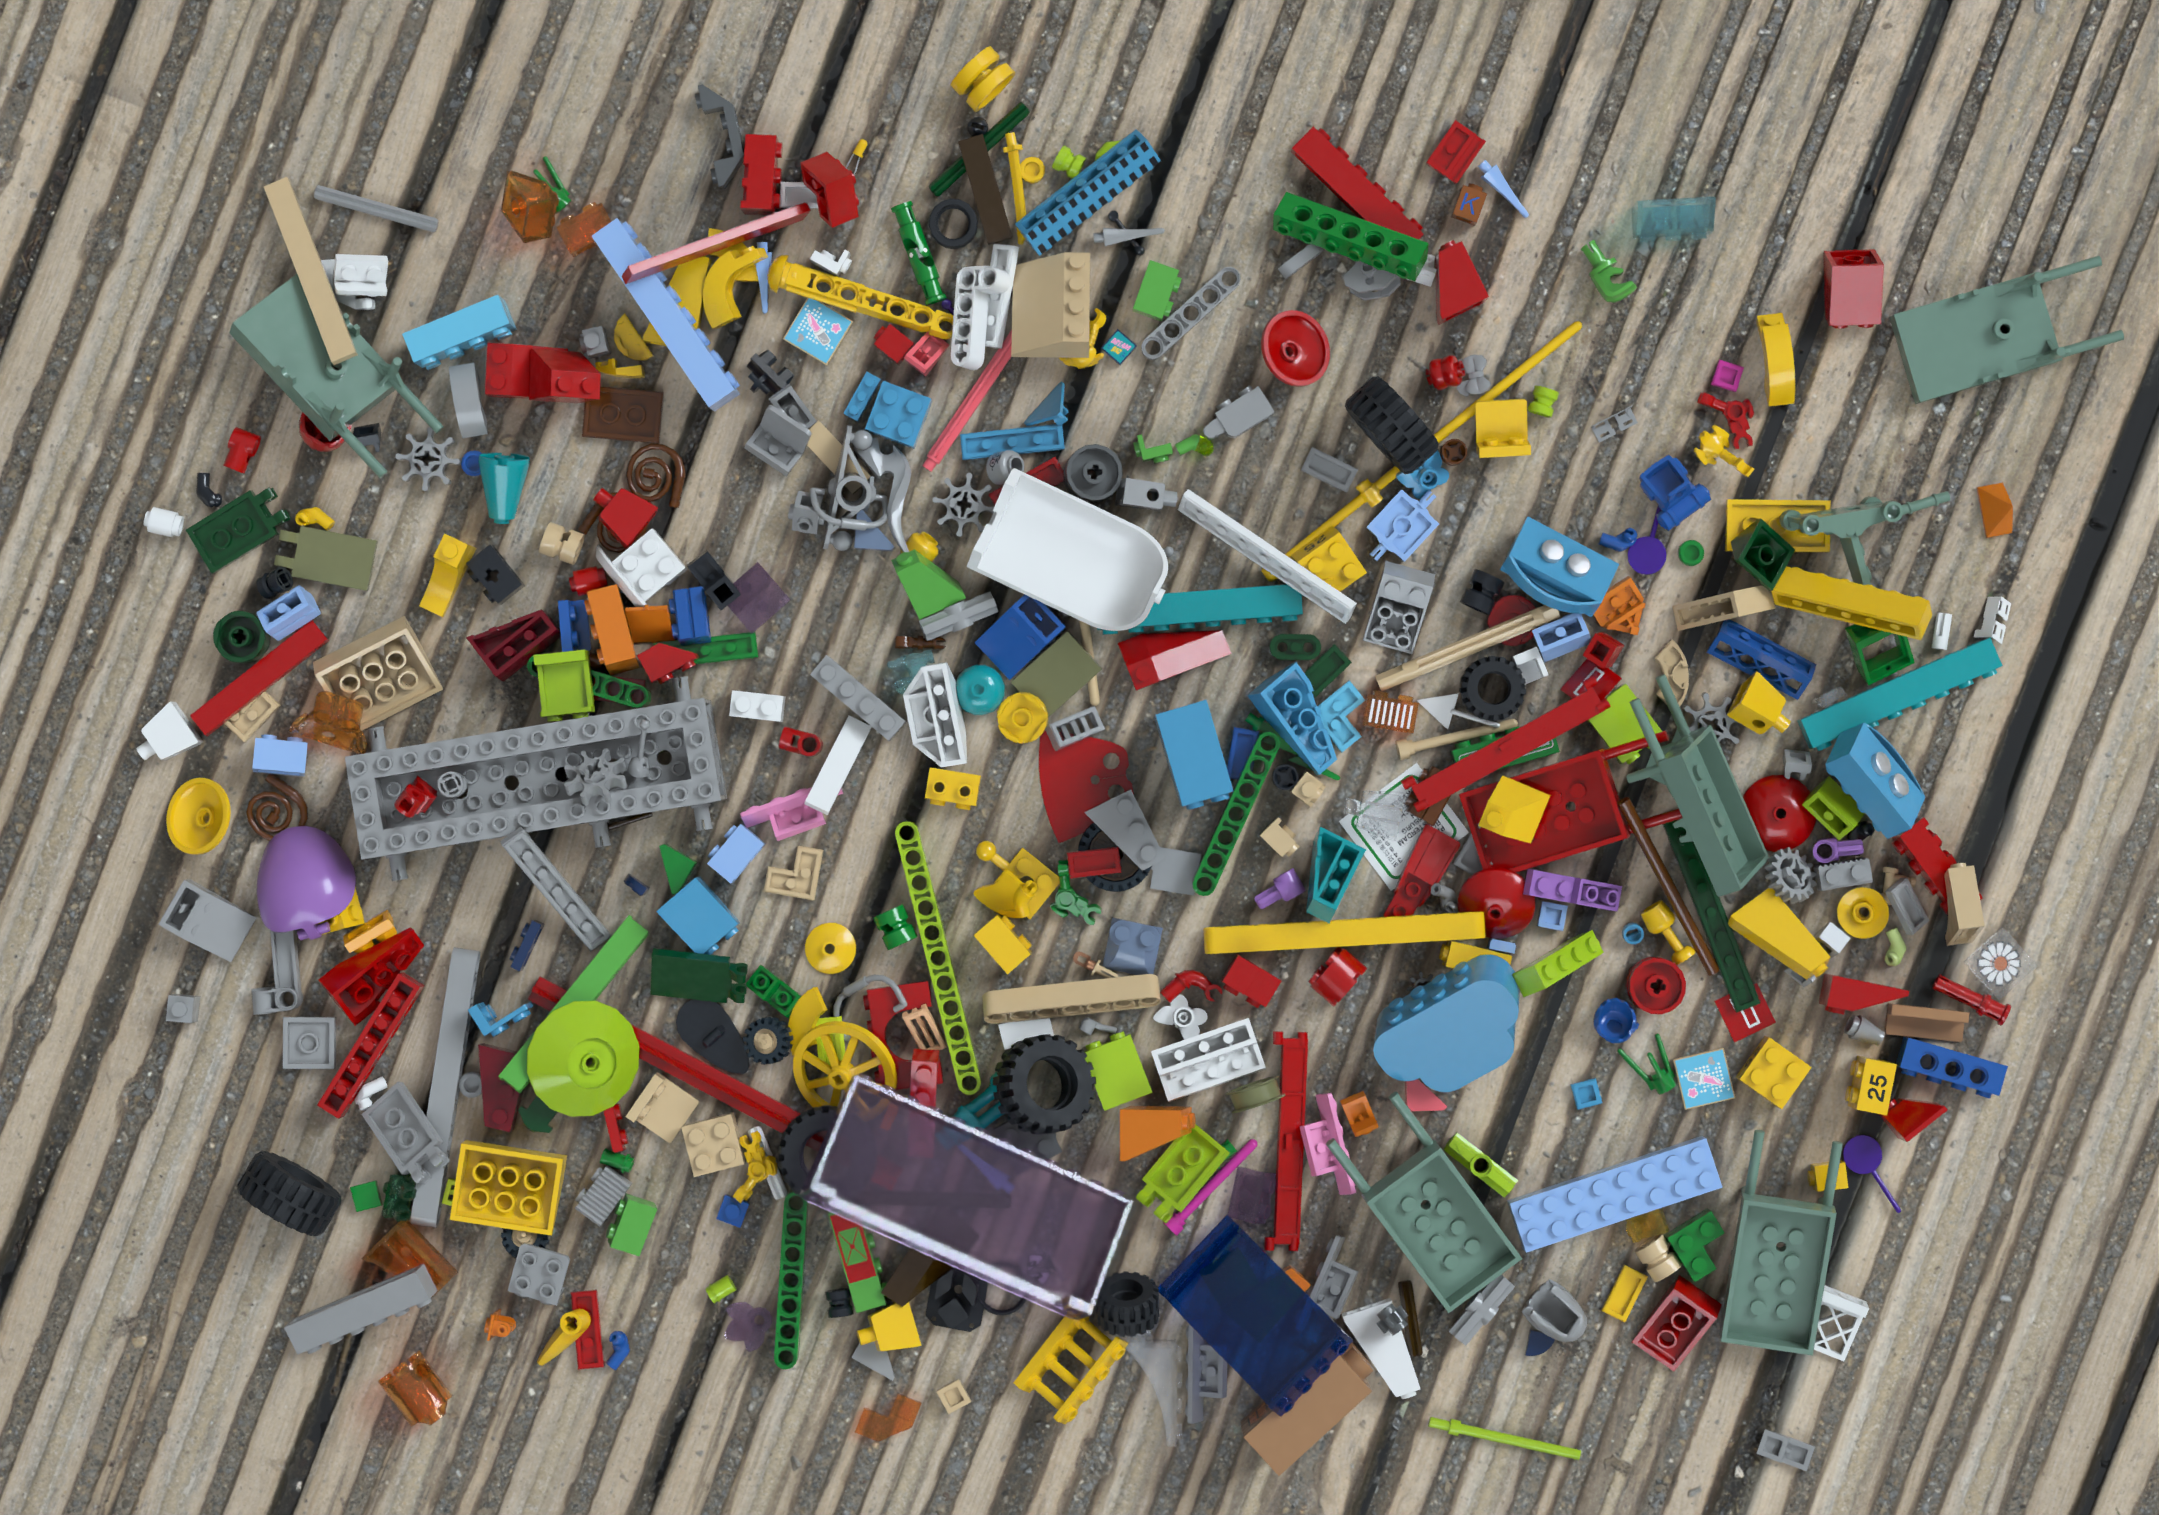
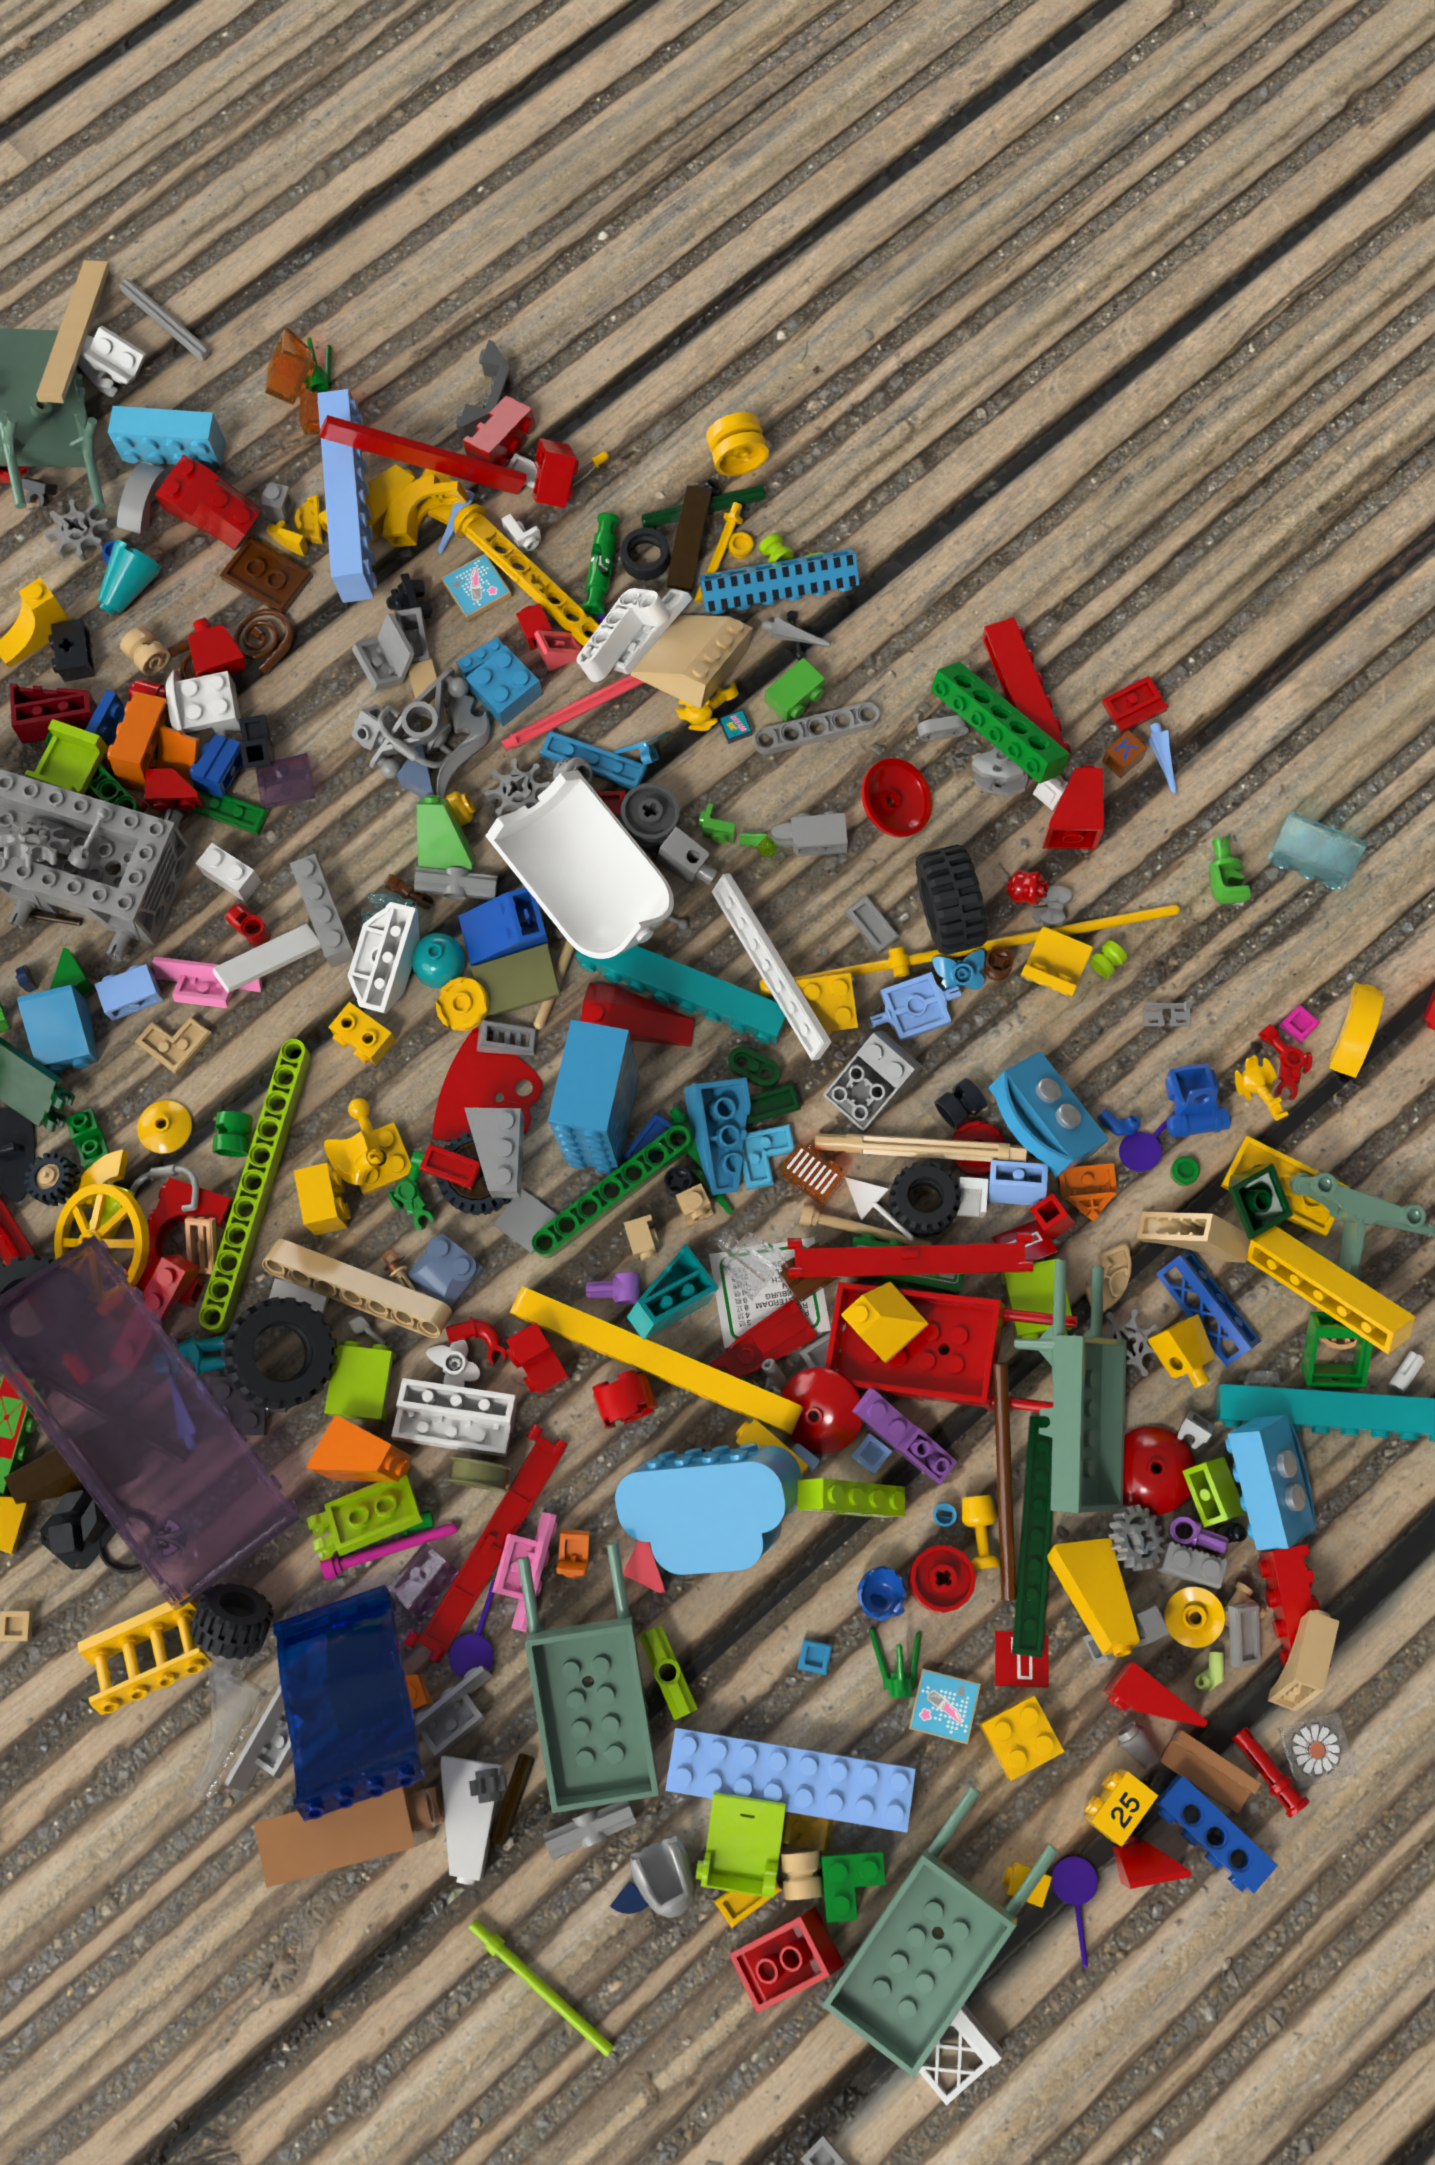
camera: 30 degrees right, 15 degrees down
none -> dark purple piece [449,1580,495,1678]
none -> lime door [695,1792,786,1898]

